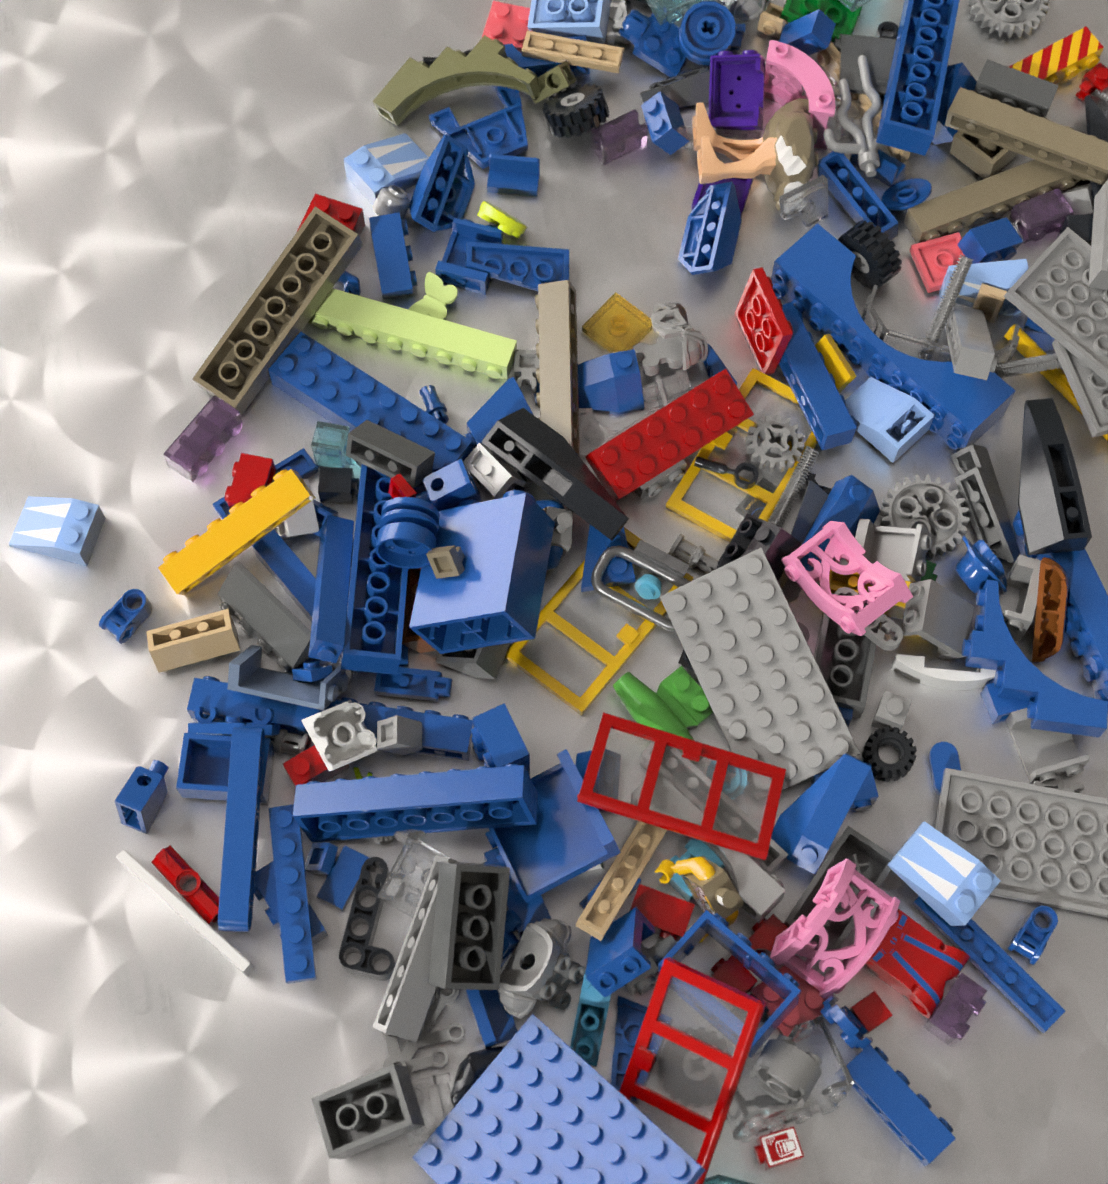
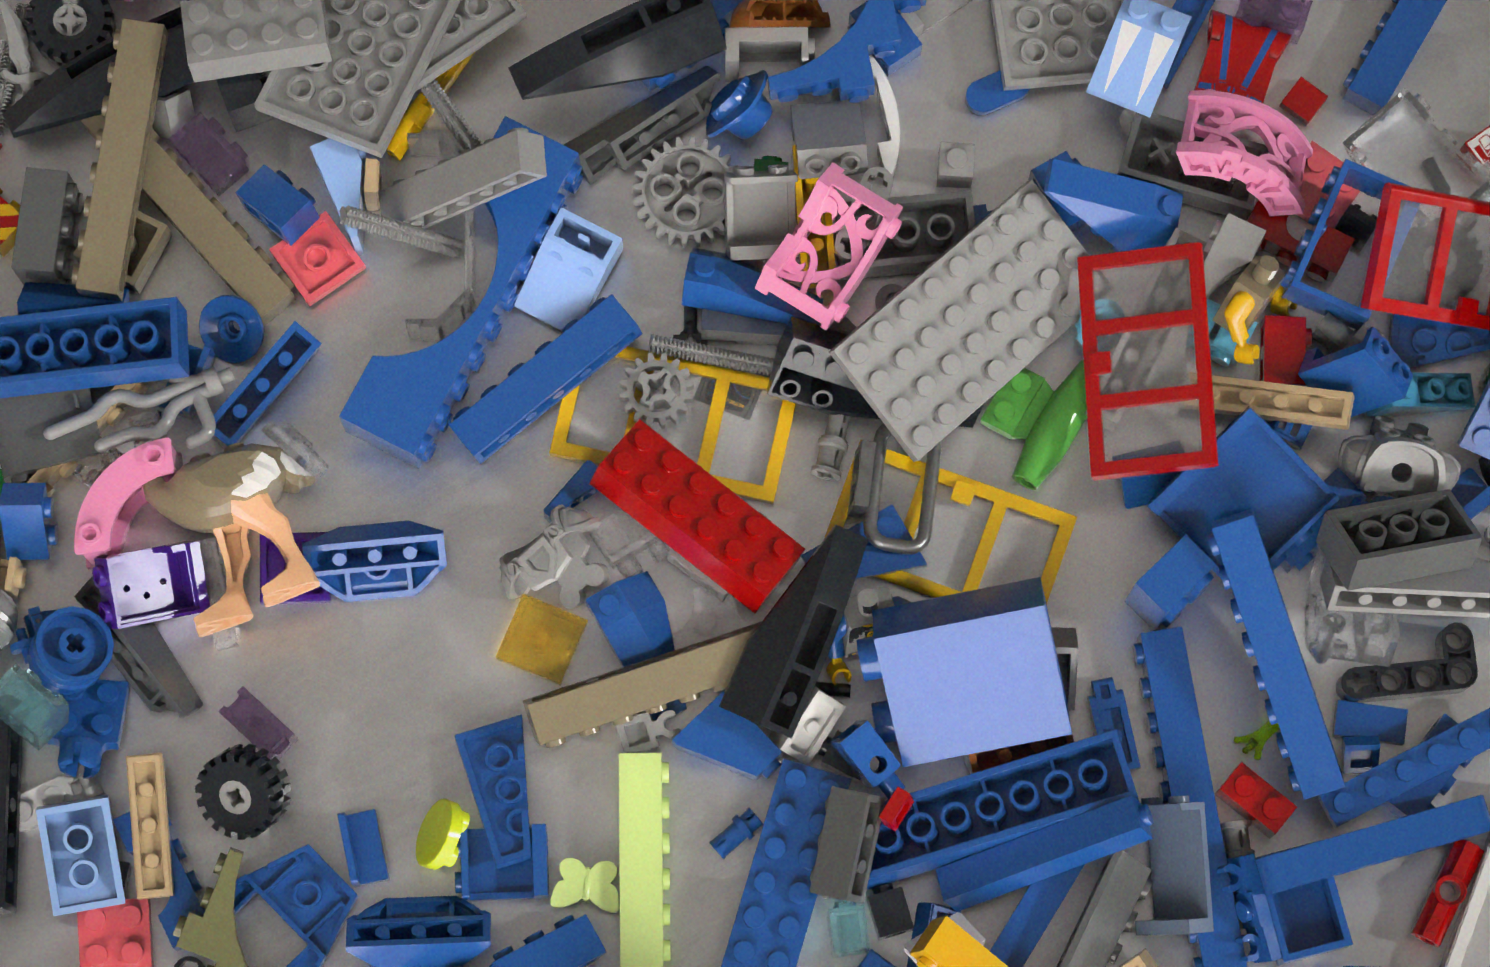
camera: 110 degrees left, 10 degrees up
blue plate [292,660,333,682] -> none
white slope [301,700,379,772] -> none
blue wheel [376,497,440,569] -> none
light grey panel [377,715,422,755] -> none
dark tan tile [426,545,465,579] -> none
olive leg [530,61,577,104] -> none
medium azure plate [635,574,662,600] -> none
blue brick [641,91,690,155] -> none
black piece [694,456,759,489] -> none
red plate [734,267,793,376] -> none
light grey brick [750,1035,822,1107] -> none
yellow tile [815,335,857,393] -> none
blue plate [820,994,873,1050] -> none
black wheel [838,220,902,289] -> none
black tyre [862,726,917,782] -> none

